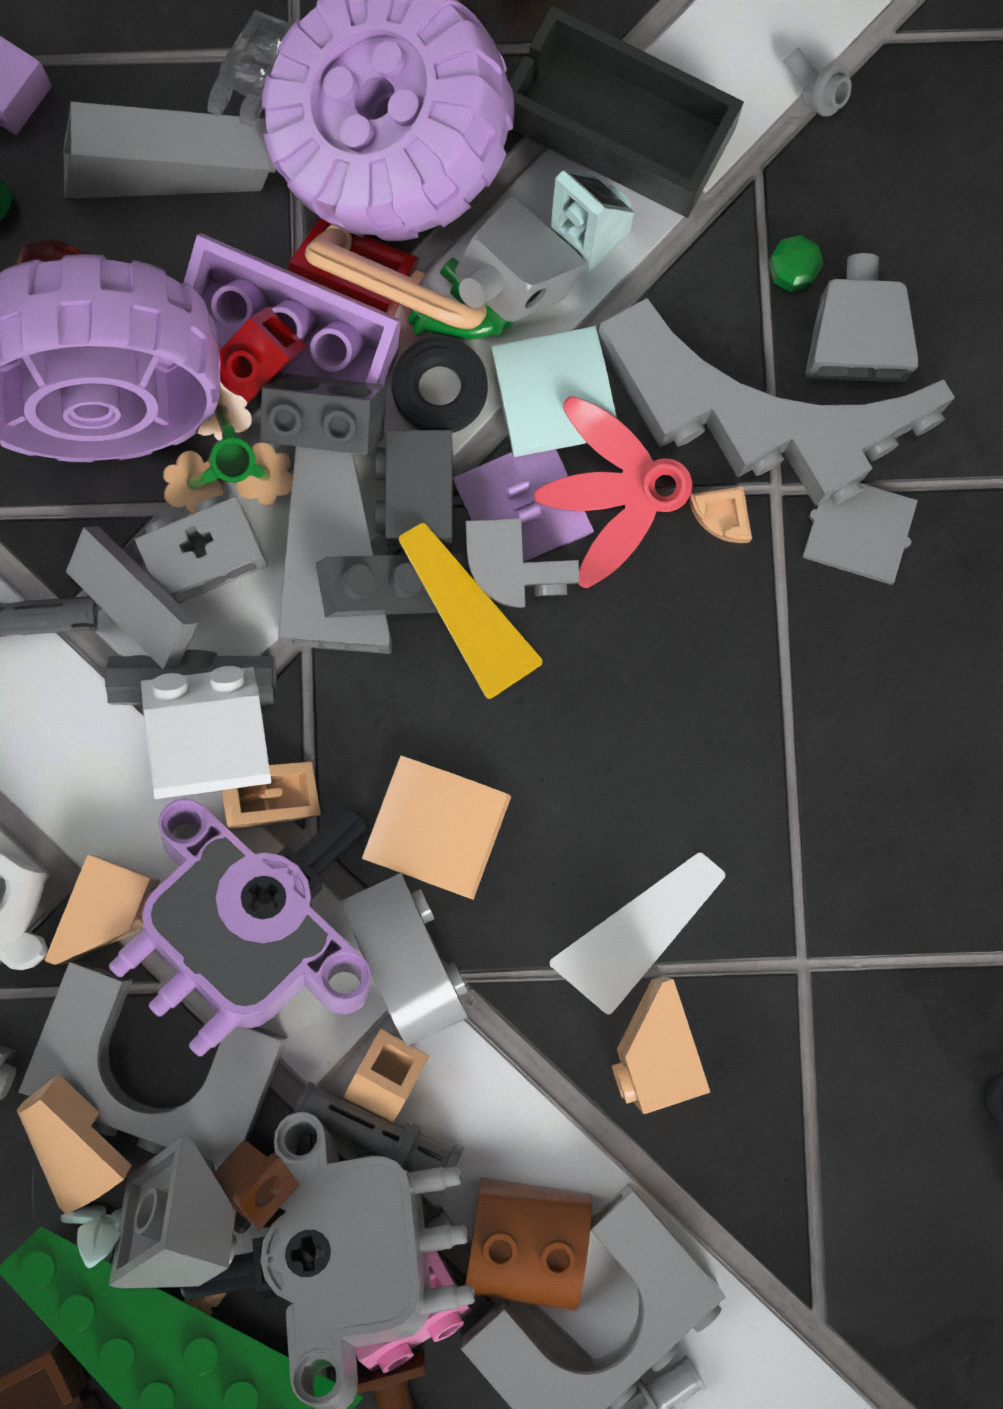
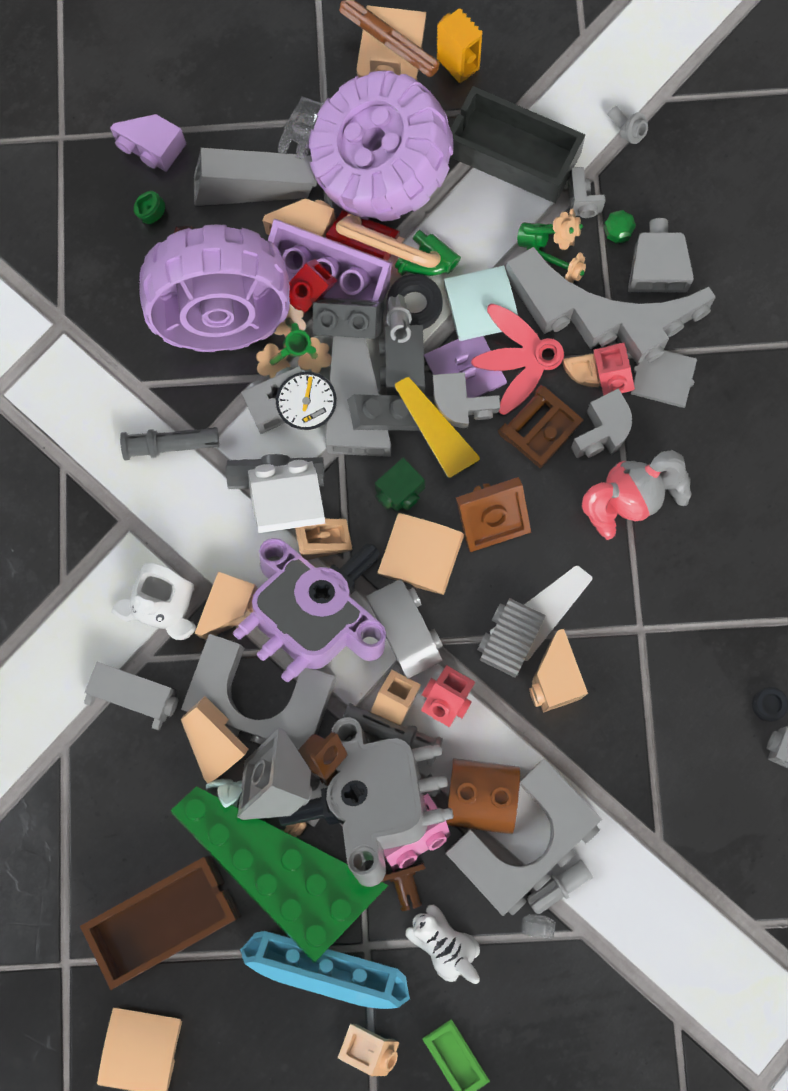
camera: 10 degrees right, 5 degrees down
light grey tile [66,526,198,670] -> none
light grey torso [455,195,587,322] -> none
light aqua slope [550,170,635,276] -> none
none -> light nougat slope [262,198,336,238]
none -> white sticker [276,372,337,430]
none -> dark green brick [375,458,425,513]
none -> light grey axle [386,294,412,343]
none -> coral brick [421,665,475,727]
none -> dark orange tile [456,477,531,552]
none -> light grey brick [477,598,546,678]
none -> reddish brown plate [498,385,584,469]
none -> plant [517,209,586,284]
none -> light grey bracket [567,167,605,218]
none -> light grey brick [571,388,632,458]
none -> hair [582,450,692,540]
none -> coral bracket [593,342,635,396]

